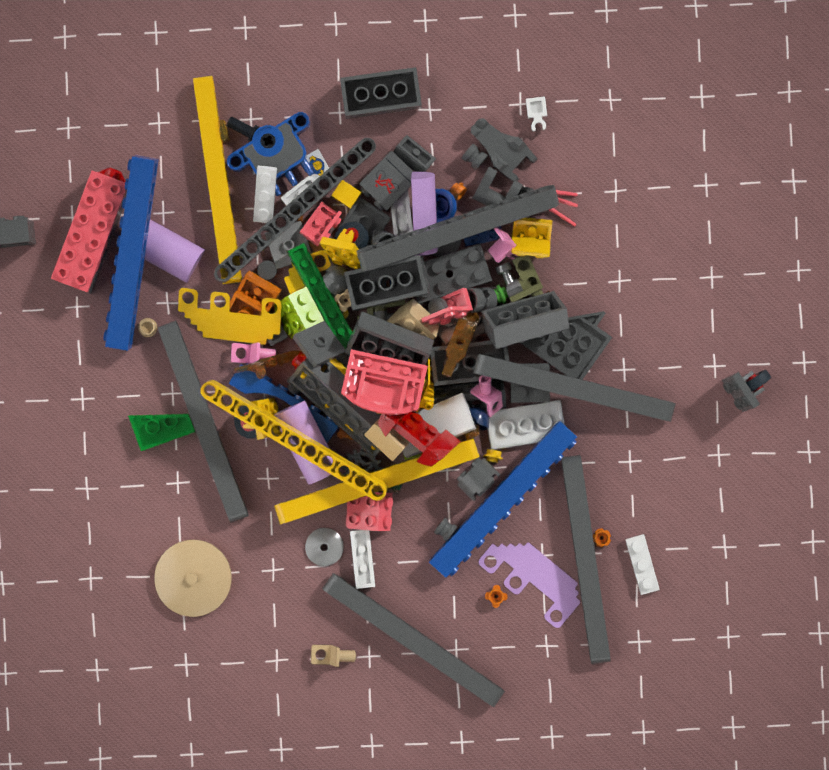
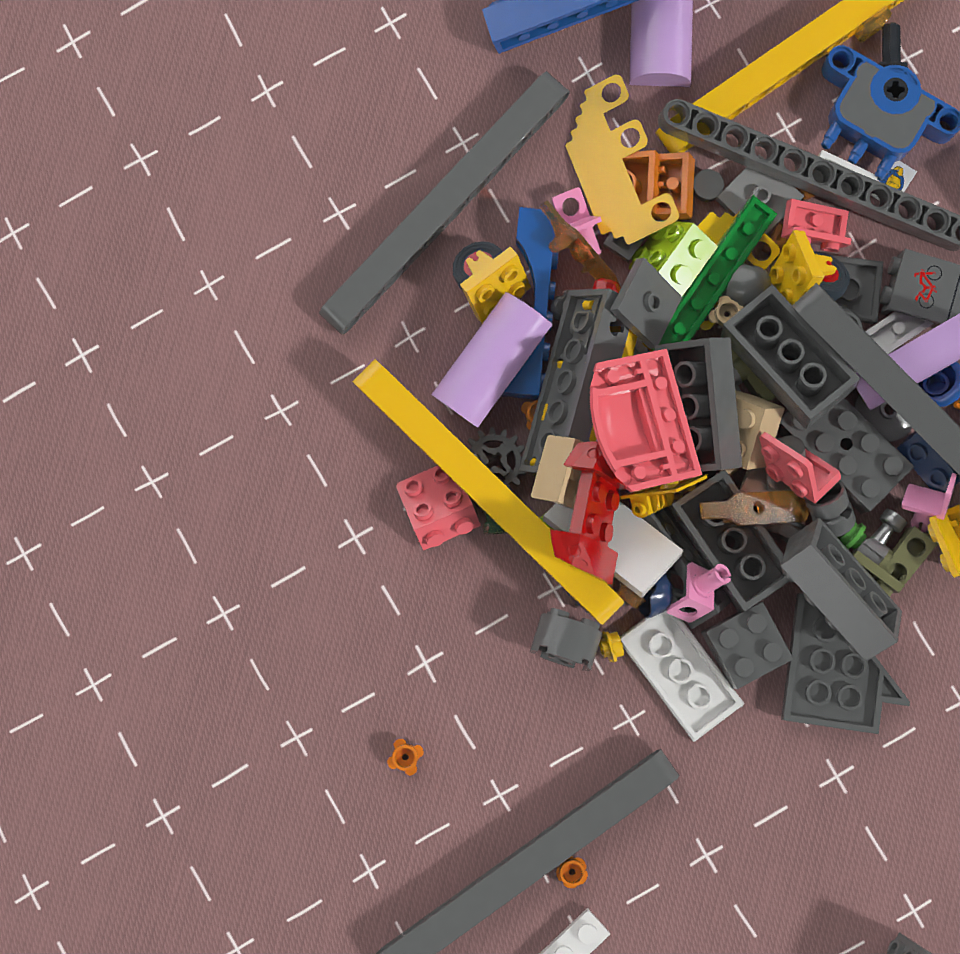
camera: 60 degrees right, 5 degrees down
green wing [128,414,196,451] -> none
tan plate [138,318,158,337] -> none
tan dish [154,540,232,617] -> none
yellow beam [201,380,387,501] -> none
white plate [253,165,277,223] -> none
light grey dish [305,528,344,566] -> none
tan bracket [311,645,356,667] -> none
dark grey beam [322,573,505,707] -> none
yellow panel [331,180,361,210] -> none
white plate [350,530,375,589] -> none
blue brick [429,420,577,578] -> none
dark grey wheel [434,517,457,541] -> none
dark grey beam [473,354,676,422] -> none
lavender piece [479,542,580,628] -> none

